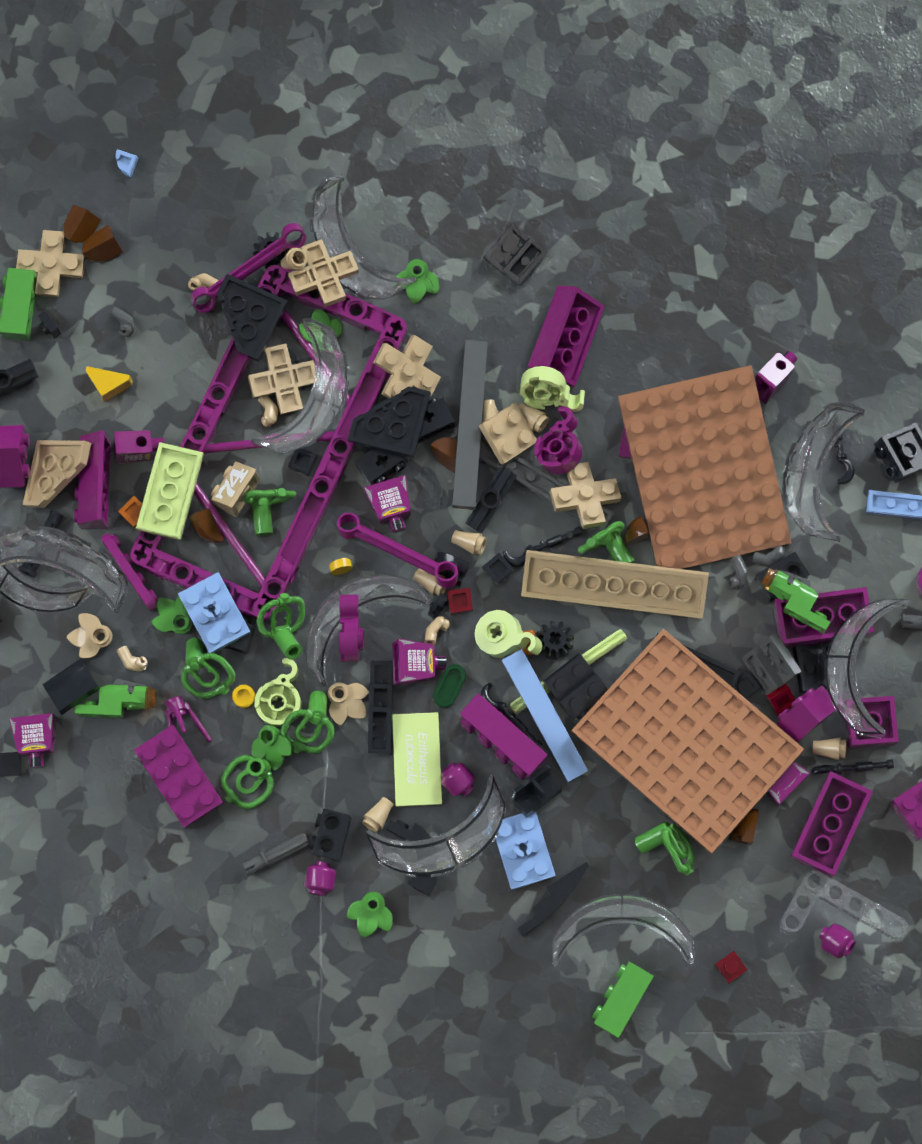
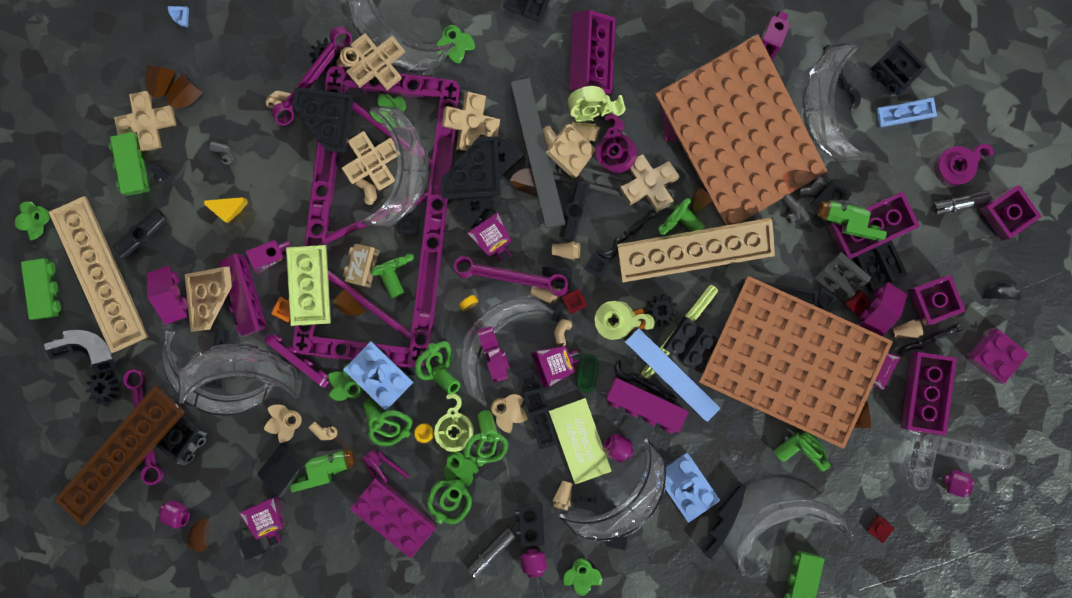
camera: 25 degrees left, 10 degrees up
black panel [512,764,562,818] -> none
clear windscreen [824,599,910,739] -> none

